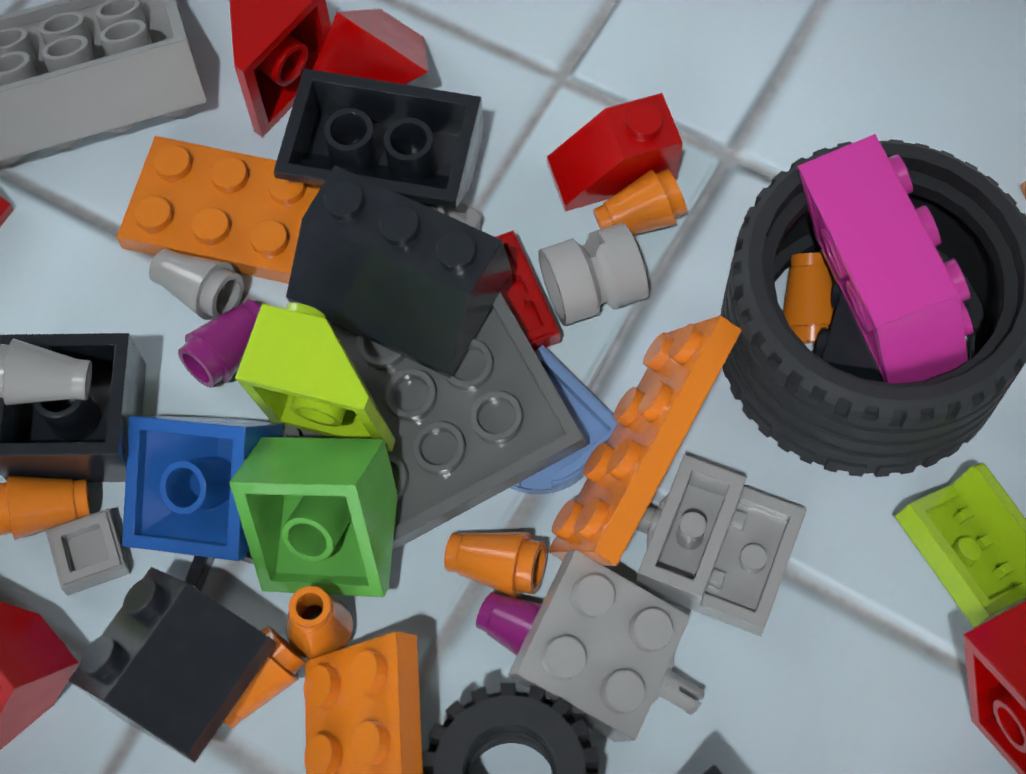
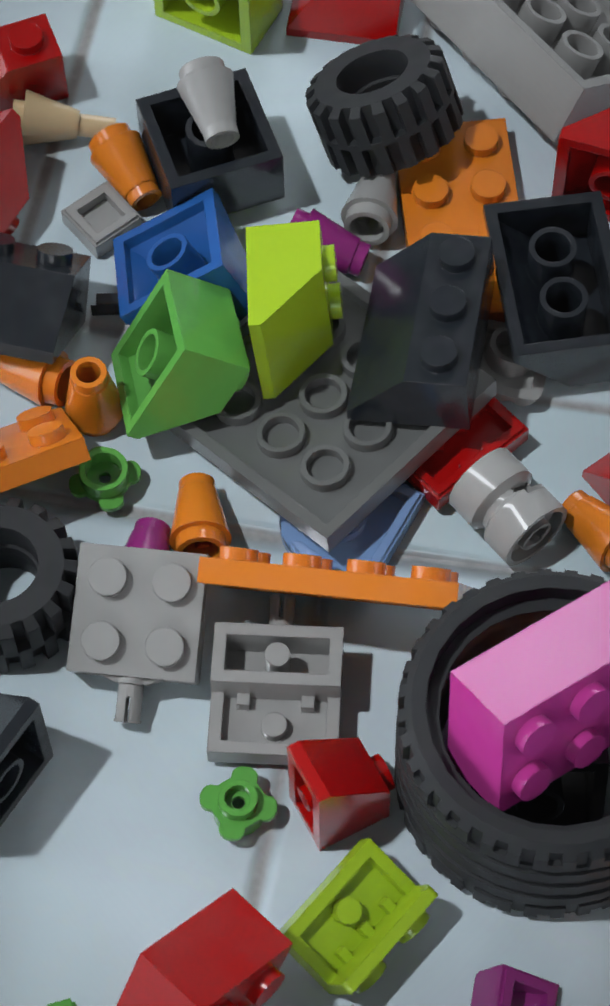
camera: 70 degrees right, 5 degrees down
none -> bright green plate [69,446,141,512]
none -> bright green plate [199,766,278,842]
none -> red slope [287,737,395,851]
none -> black tyre [305,34,464,177]

